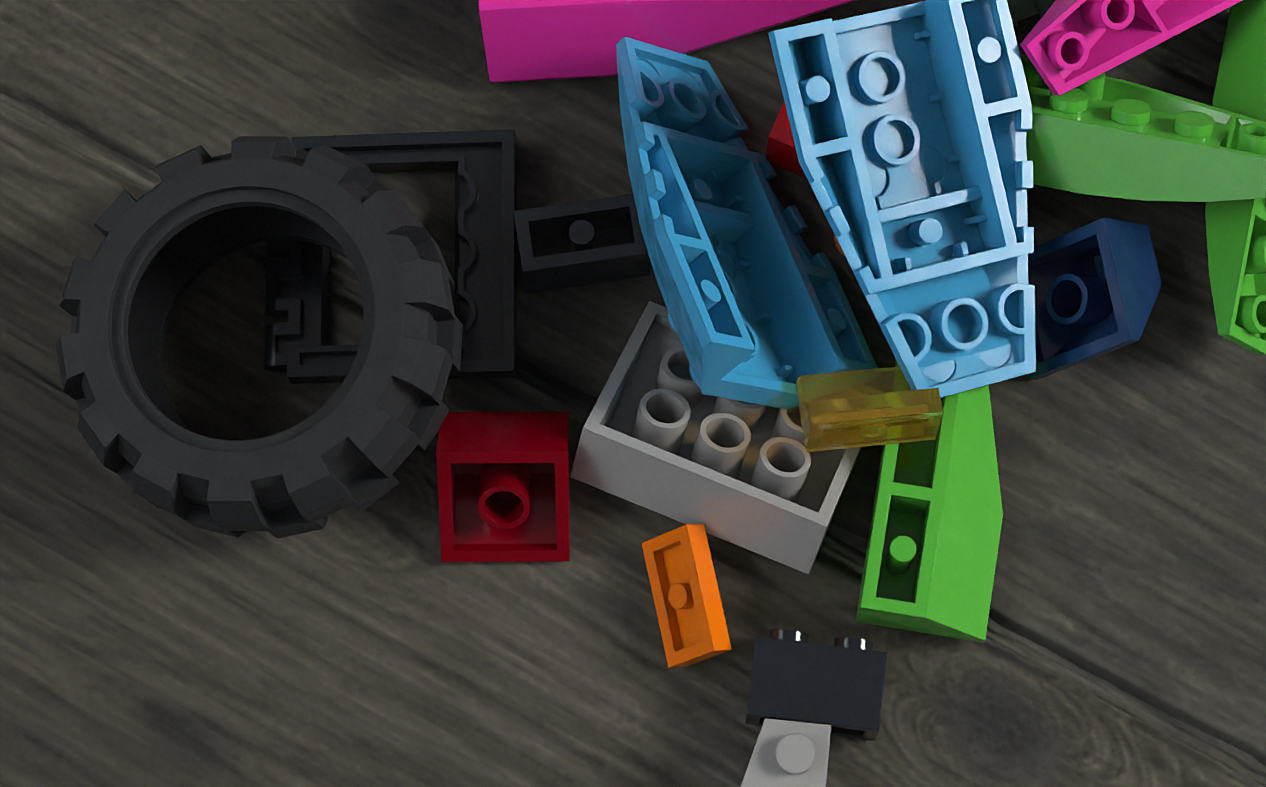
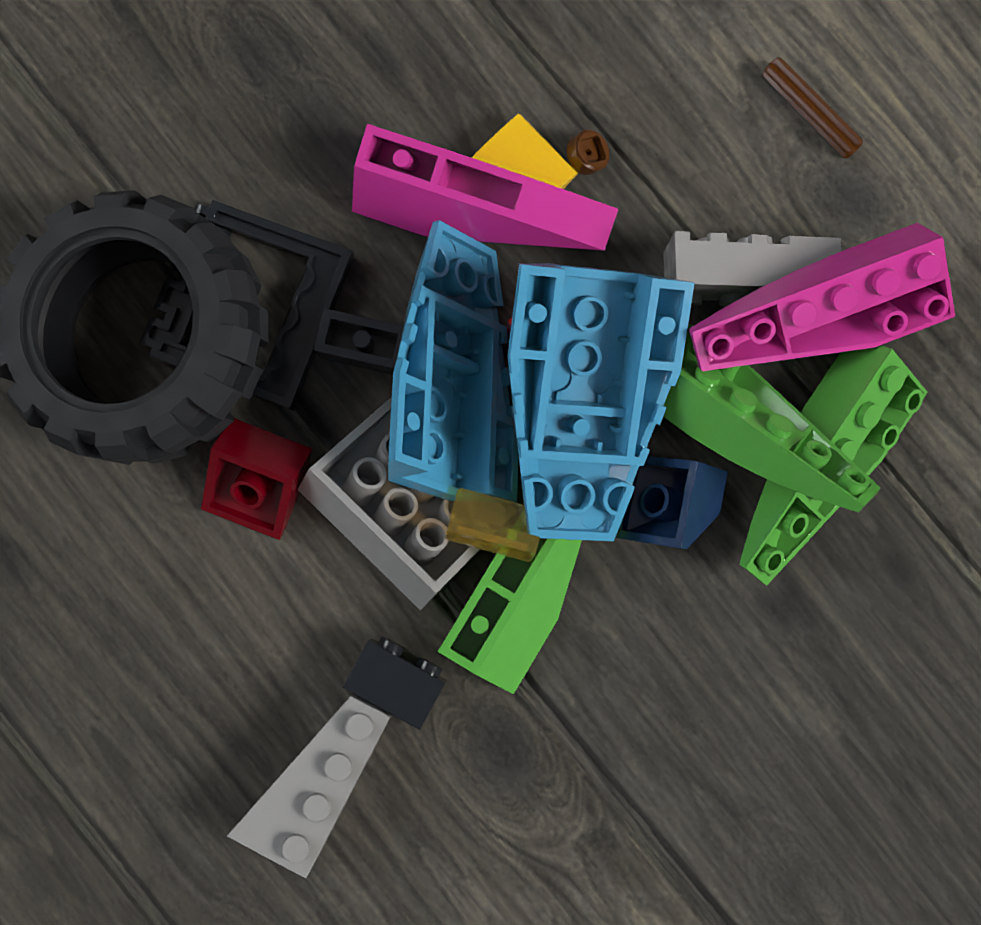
camera: 20 degrees right, 10 degrees up
orange plate [642,524,732,668] -> none

